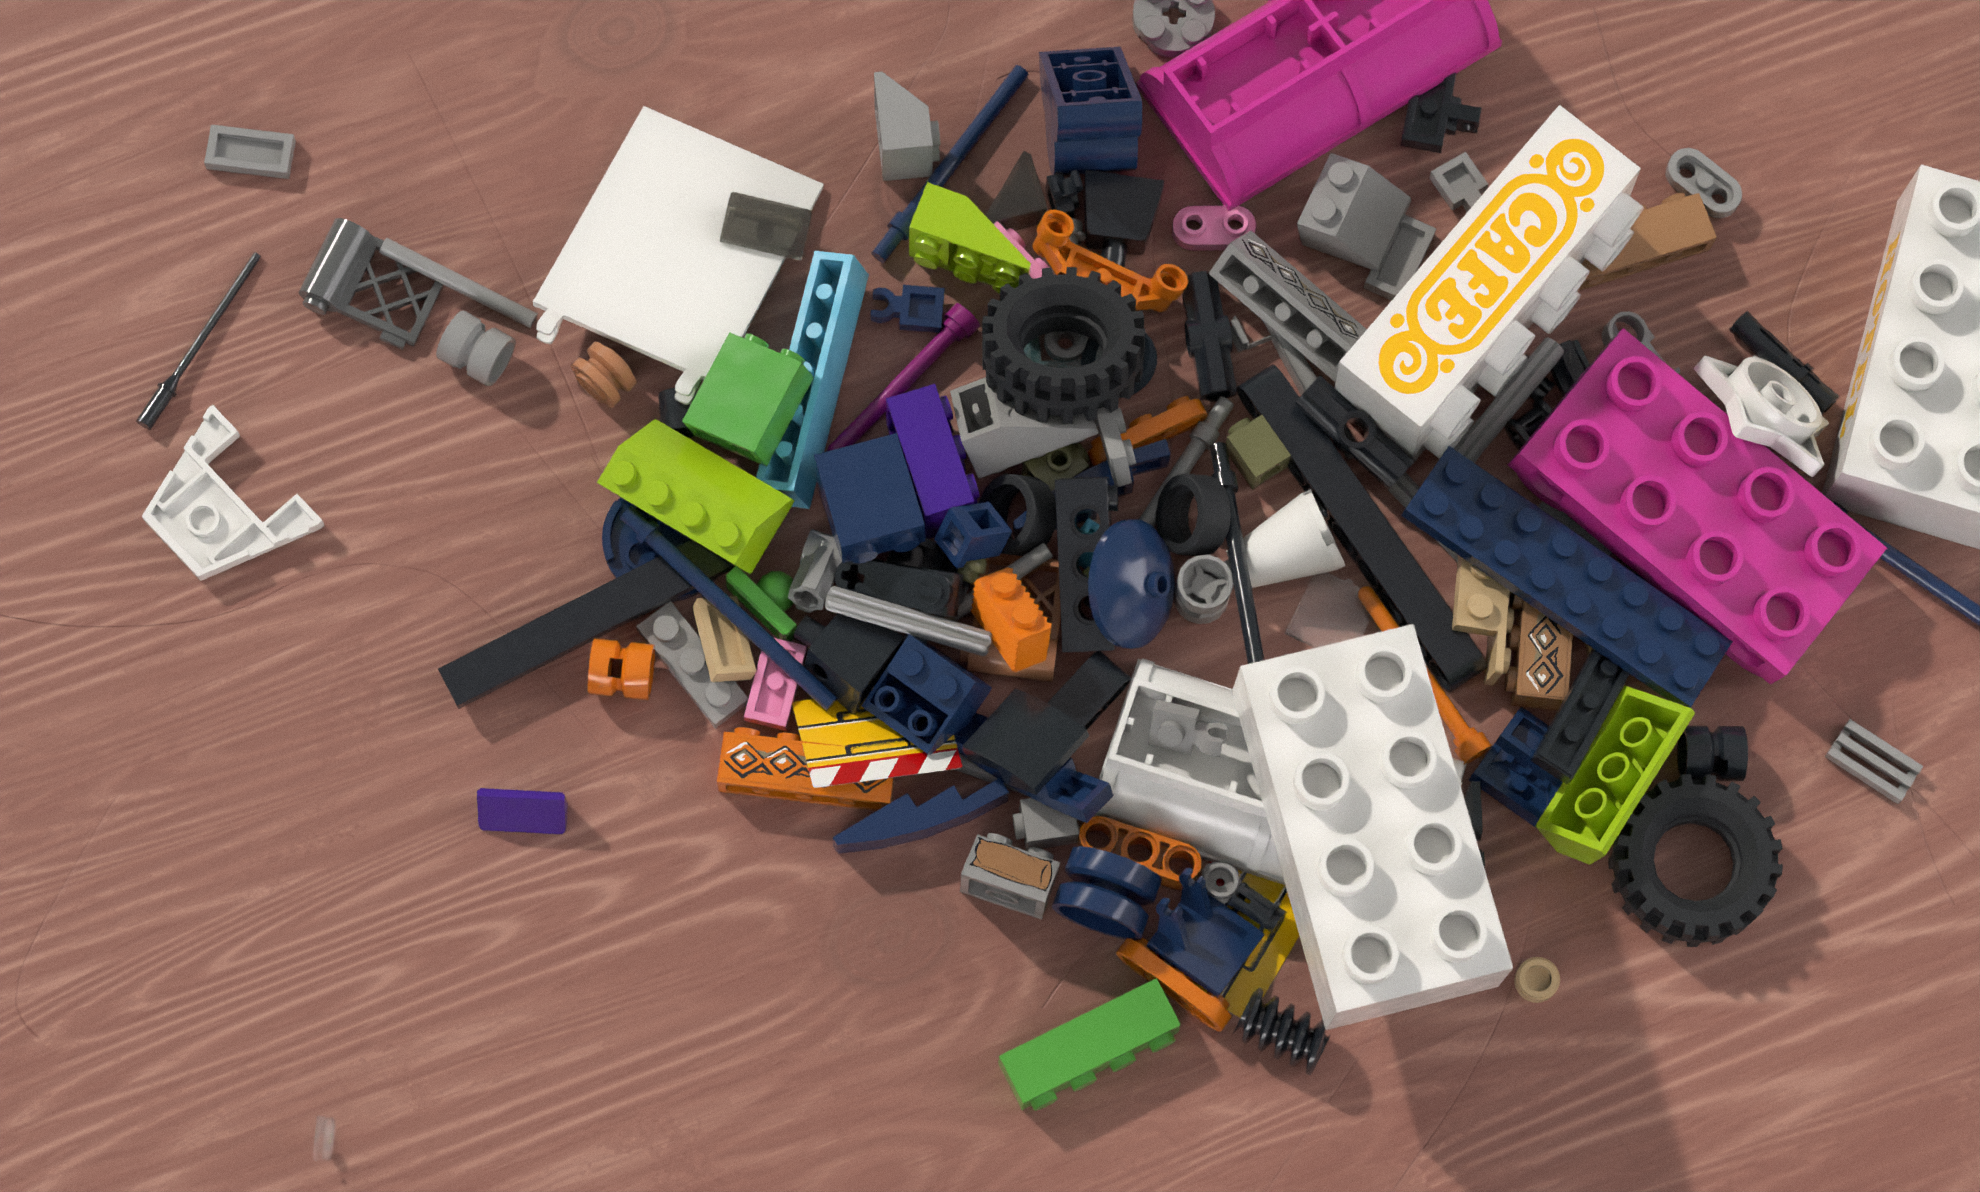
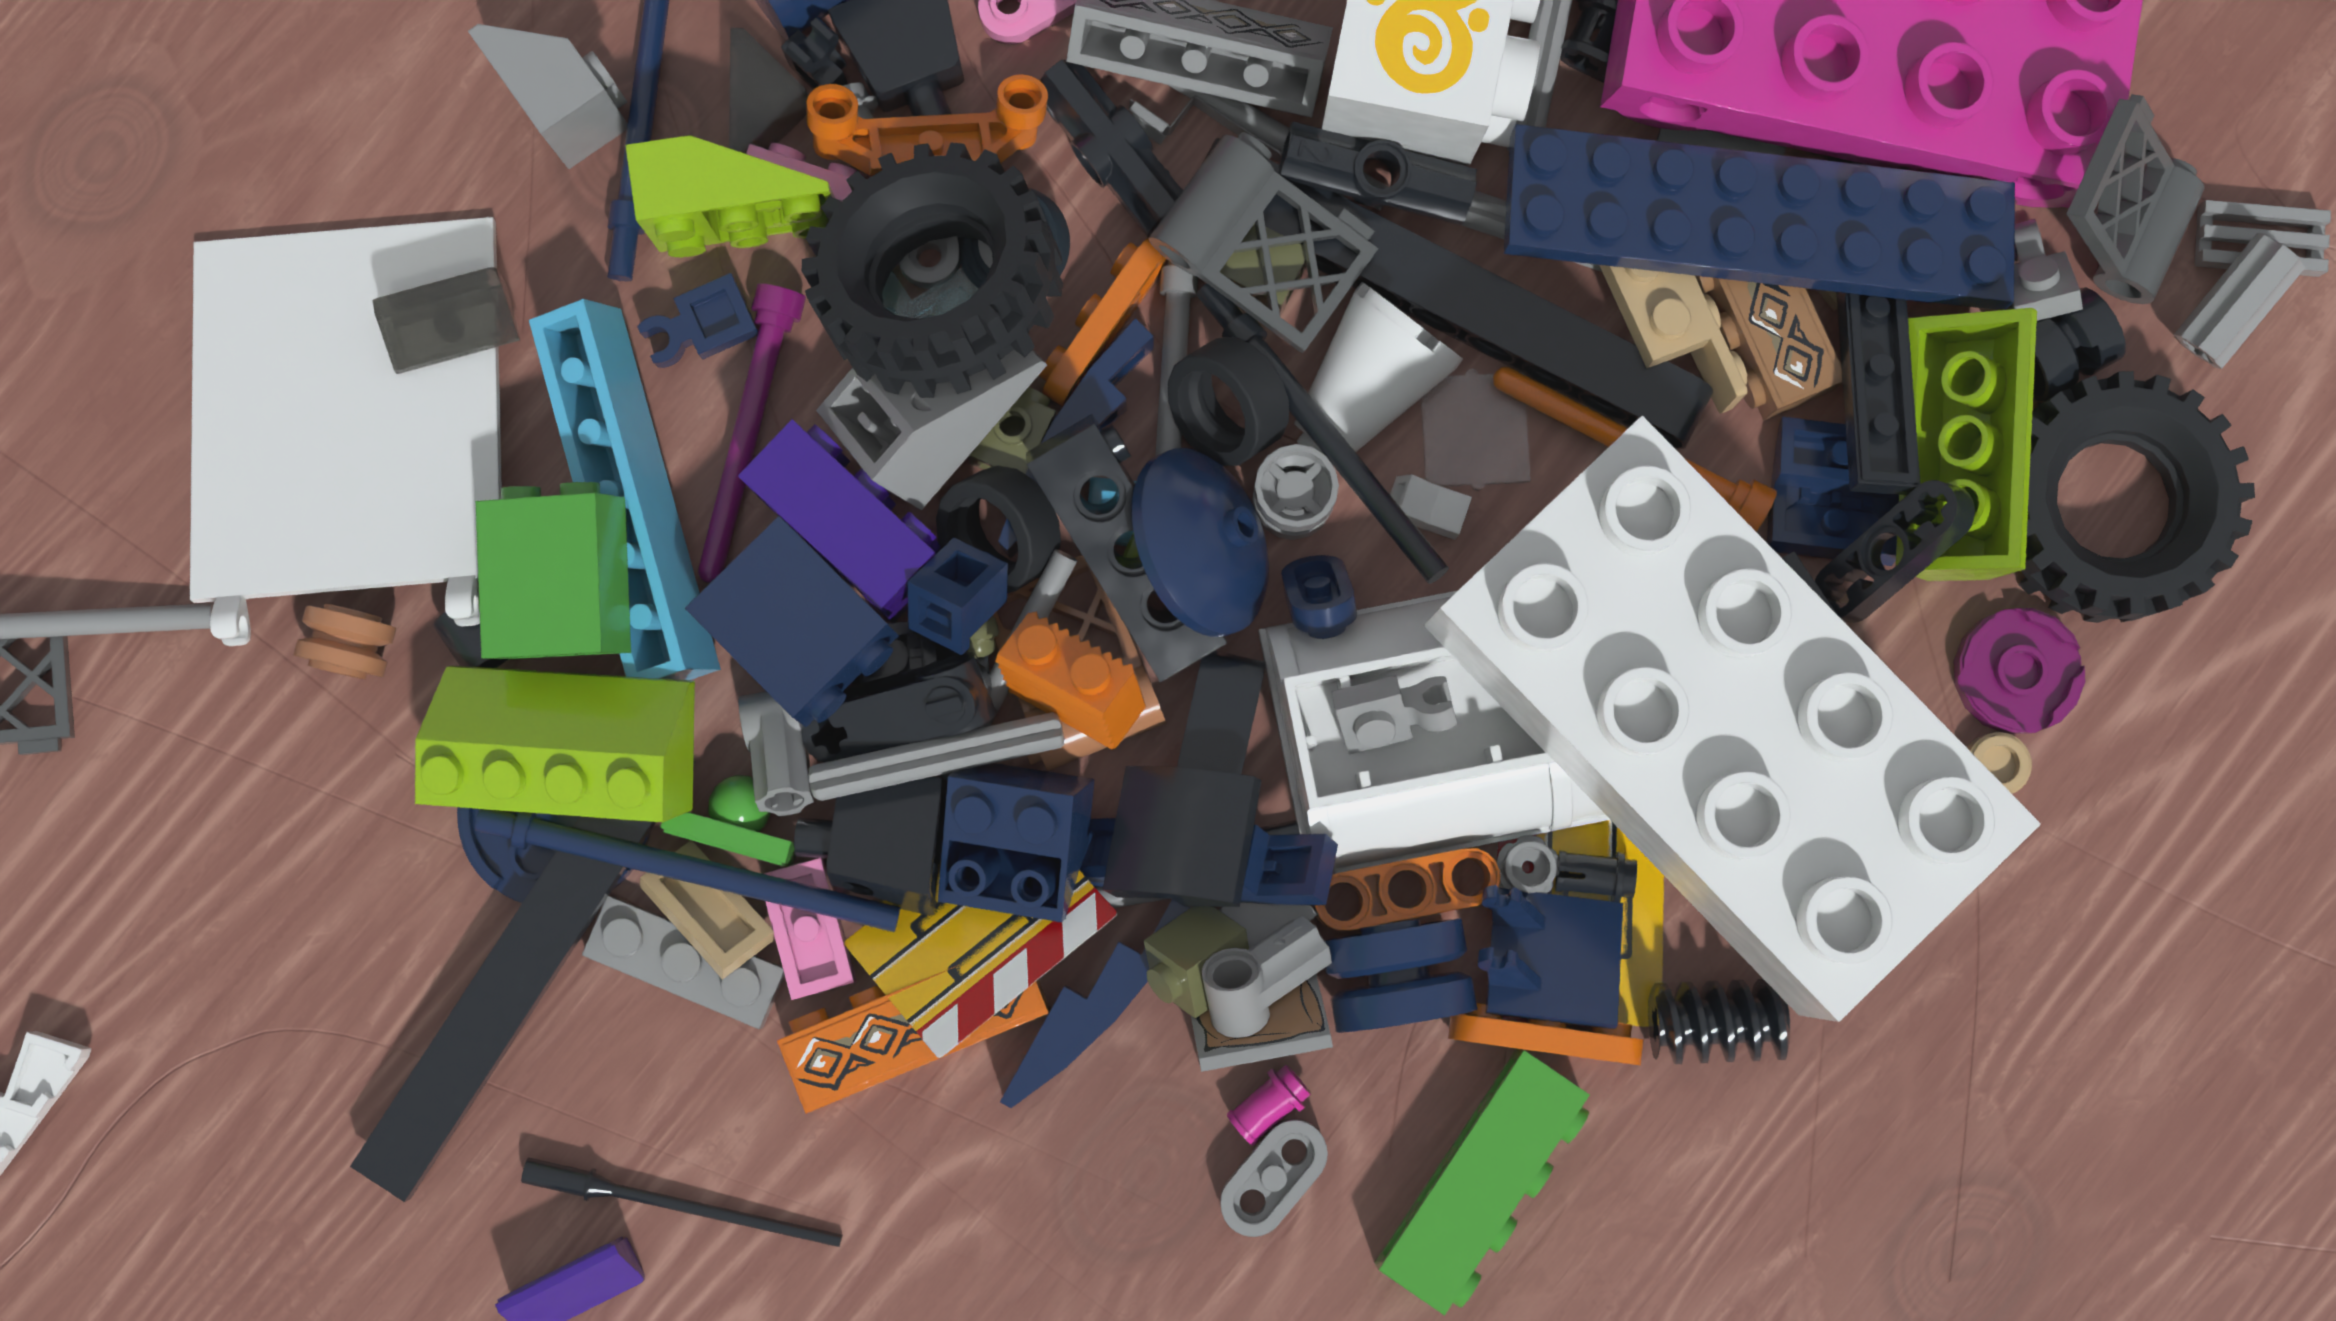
camera: 25 degrees left, 10 degrees up
light grey wheel [436,311,516,386] -> none
orange wheel [588,638,655,700] -> none
light grey hinge [1095,407,1136,487] -> none
none -> black piece [521,1157,843,1247]
none -> olive brick [1144,906,1249,1019]
none -> dark grey piece [1149,132,1379,353]
none -> light grey piece [1202,916,1332,1038]
none -> light grey plate [1220,1119,1328,1237]
none -> dark pink pin [1227,1065,1311,1146]
none -> dark blue plate [1281,555,1357,639]
none -> white piece [1390,474,1472,540]
none -> black beam [1815,480,1975,623]
none -> magenta tile [1953,608,2086,734]
none -> light grey plate [2010,219,2083,321]
none -> dark grey piece [2066,94,2205,304]
none -> light grey axle [2174,233,2306,369]

